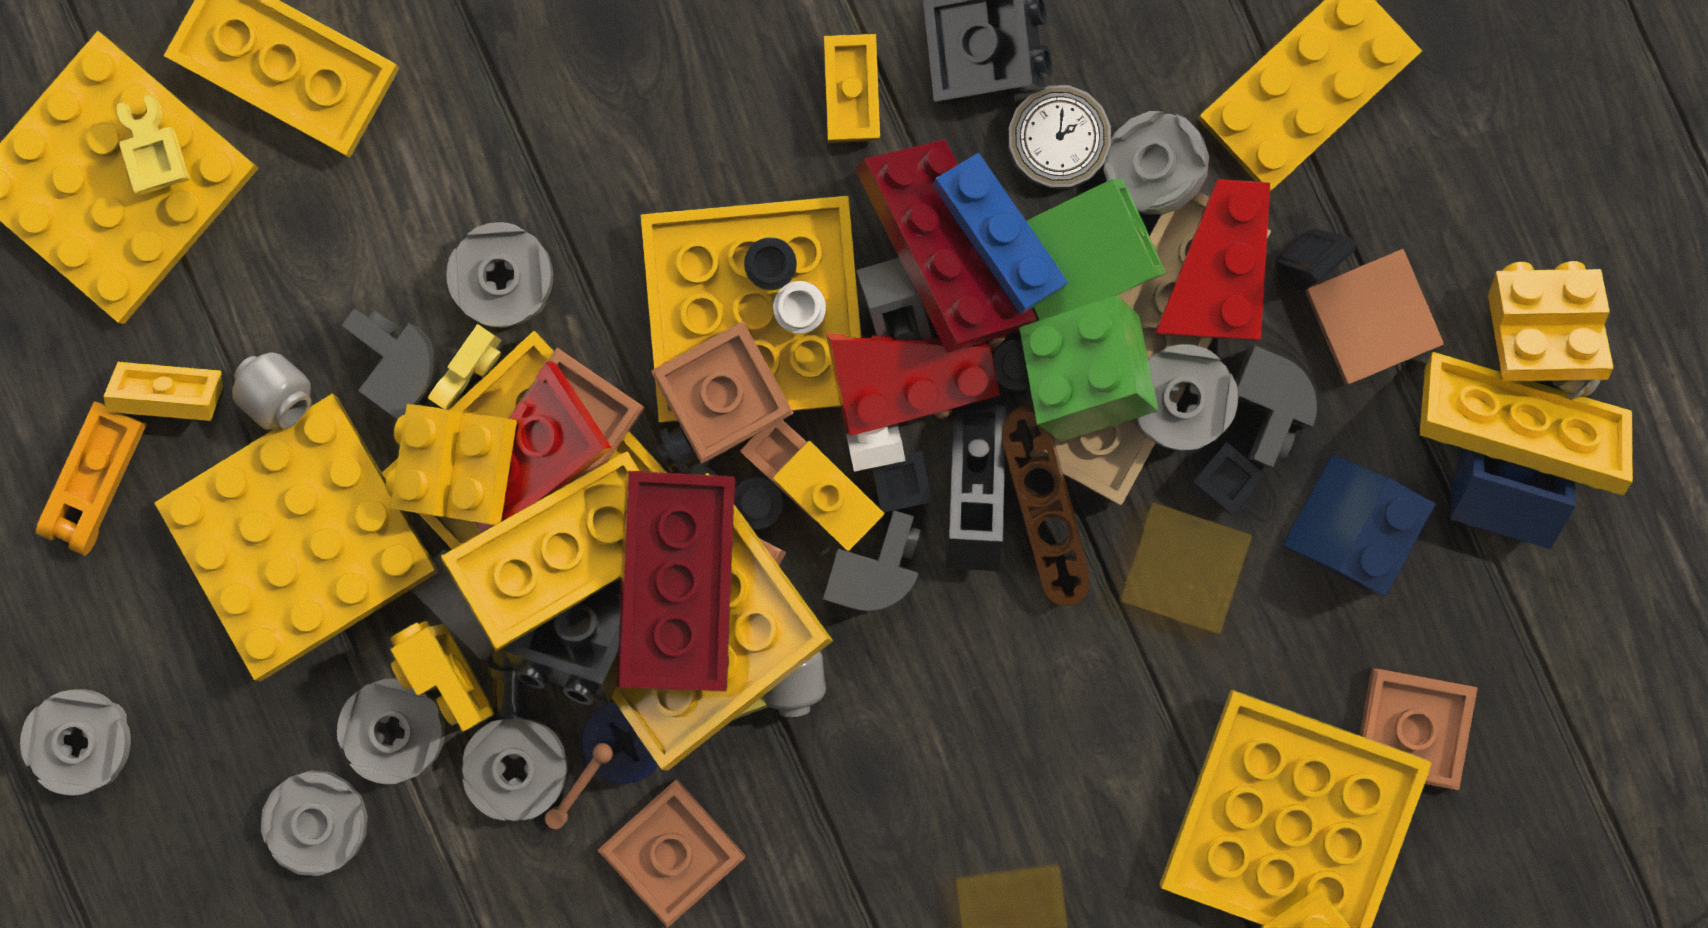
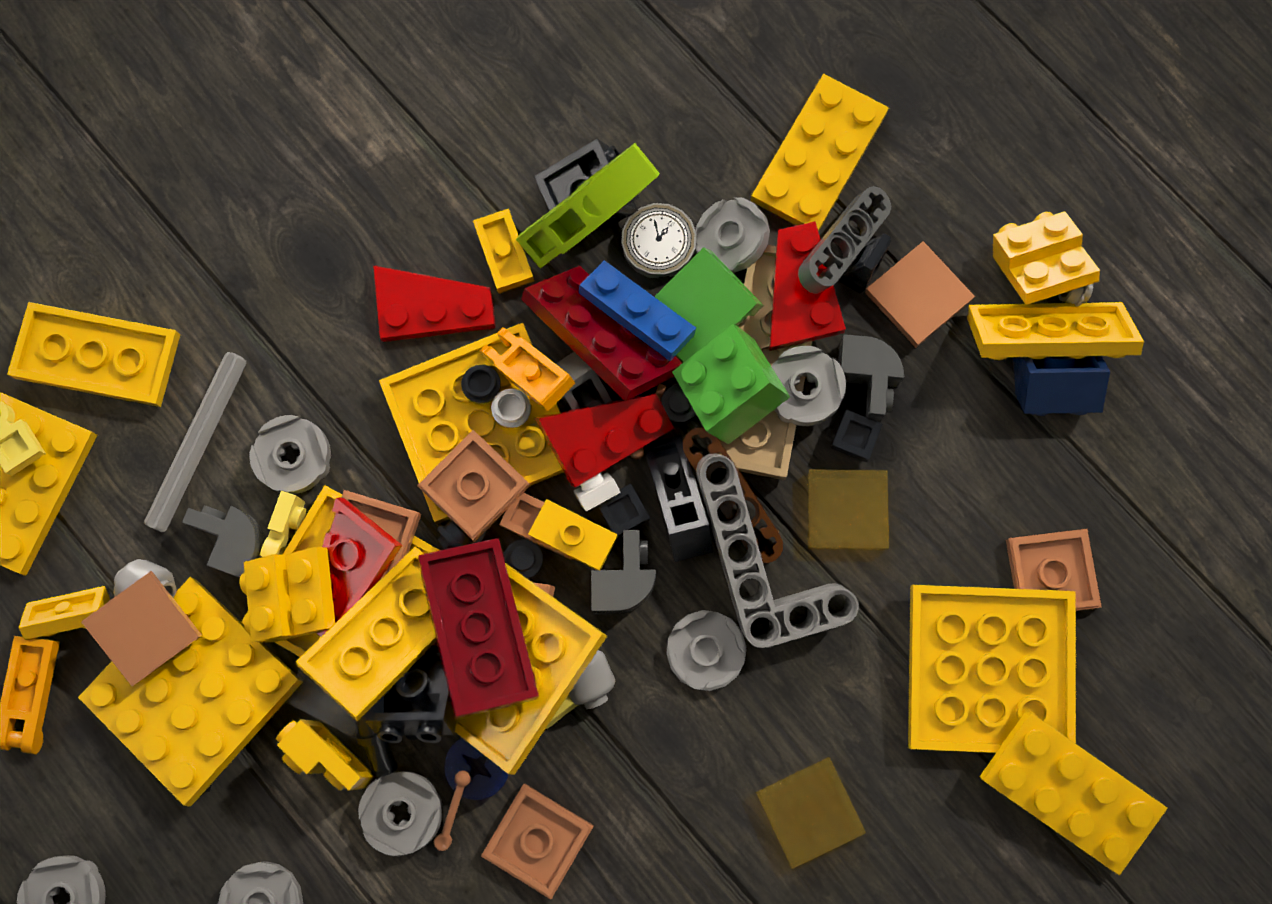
camera: 15 degrees left, 10 degrees down
light grey plate [337,678,445,784] -> none
dark blue slope [1282,454,1436,597] -> none
none -> nougat tile [81,571,202,686]
none -> light grey axle [144,352,246,532]
none -> red wing [373,265,496,342]
none -> light orange hinge [480,328,575,412]
none -> lime slope [516,143,660,268]
none -> light grey tile [666,610,746,691]
none -> light grey beam [696,453,859,648]
none -> dark grey beam [798,186,891,294]

